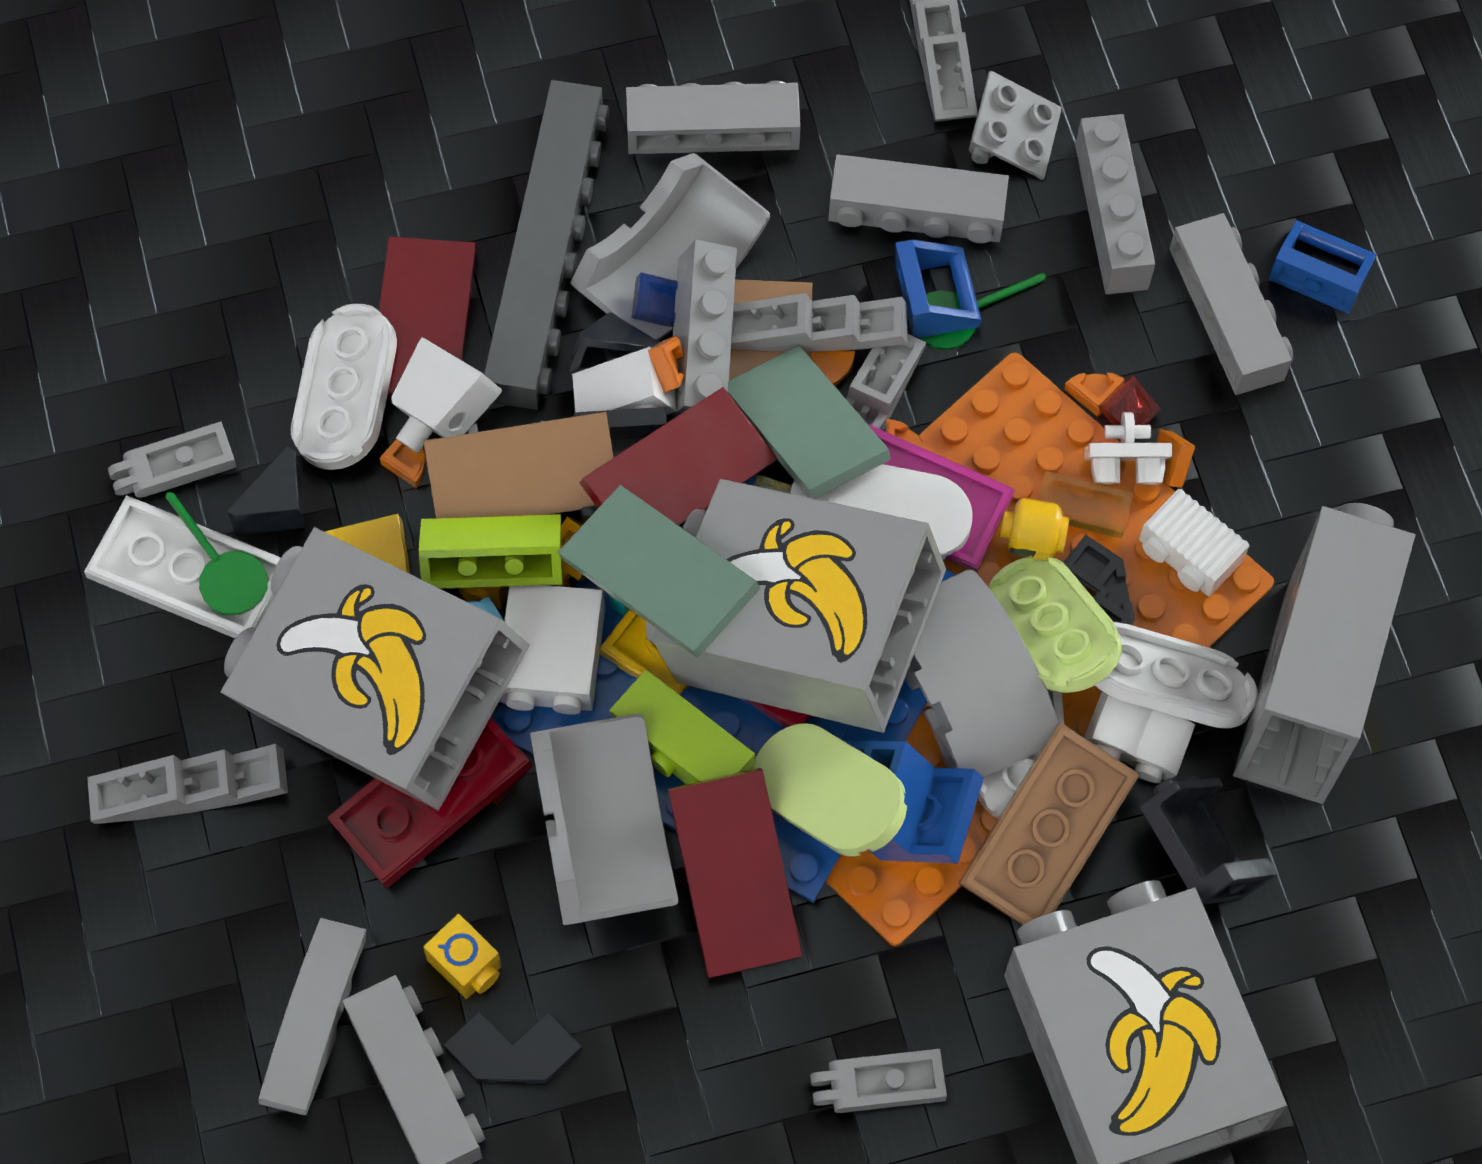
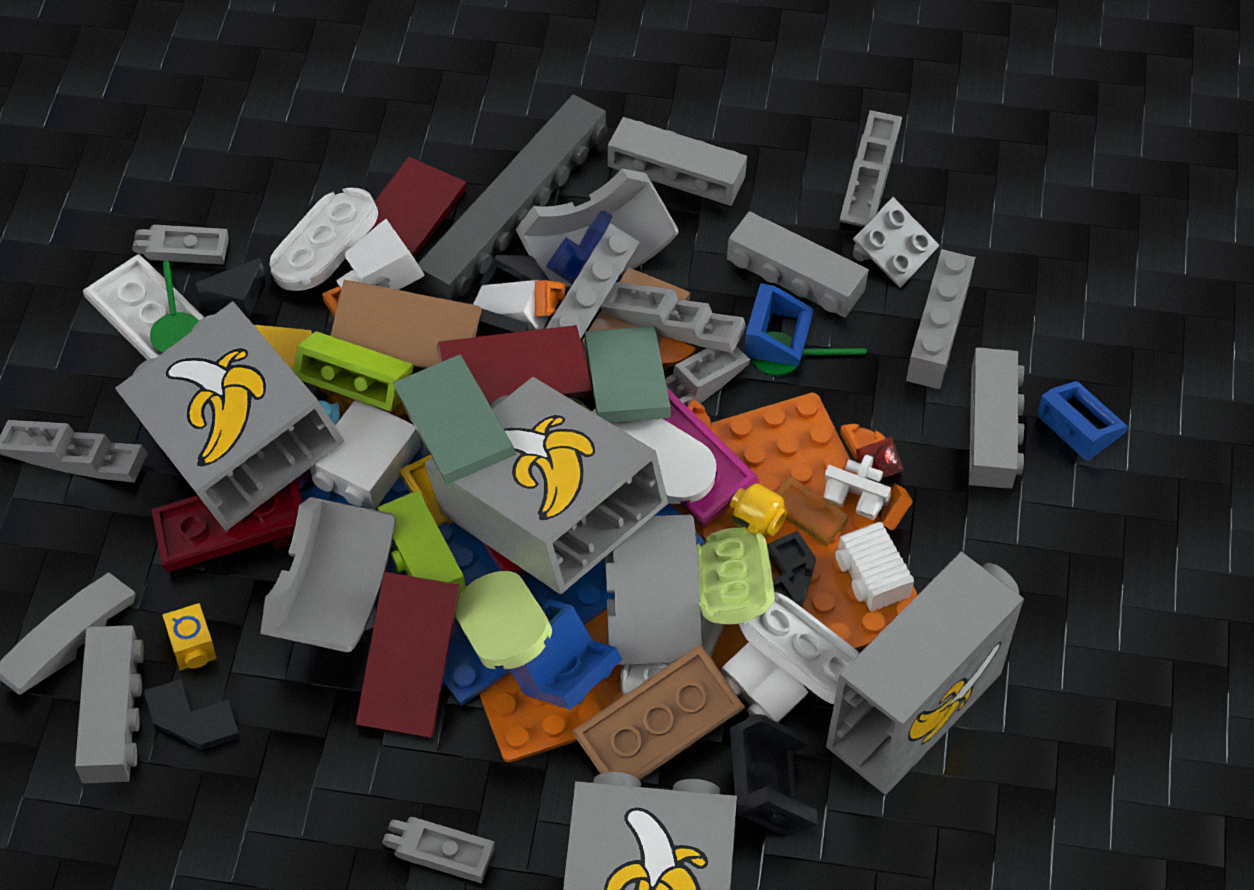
camera: 25 degrees right, 10 degrees down
none -> clear blue tile [575,210,613,262]

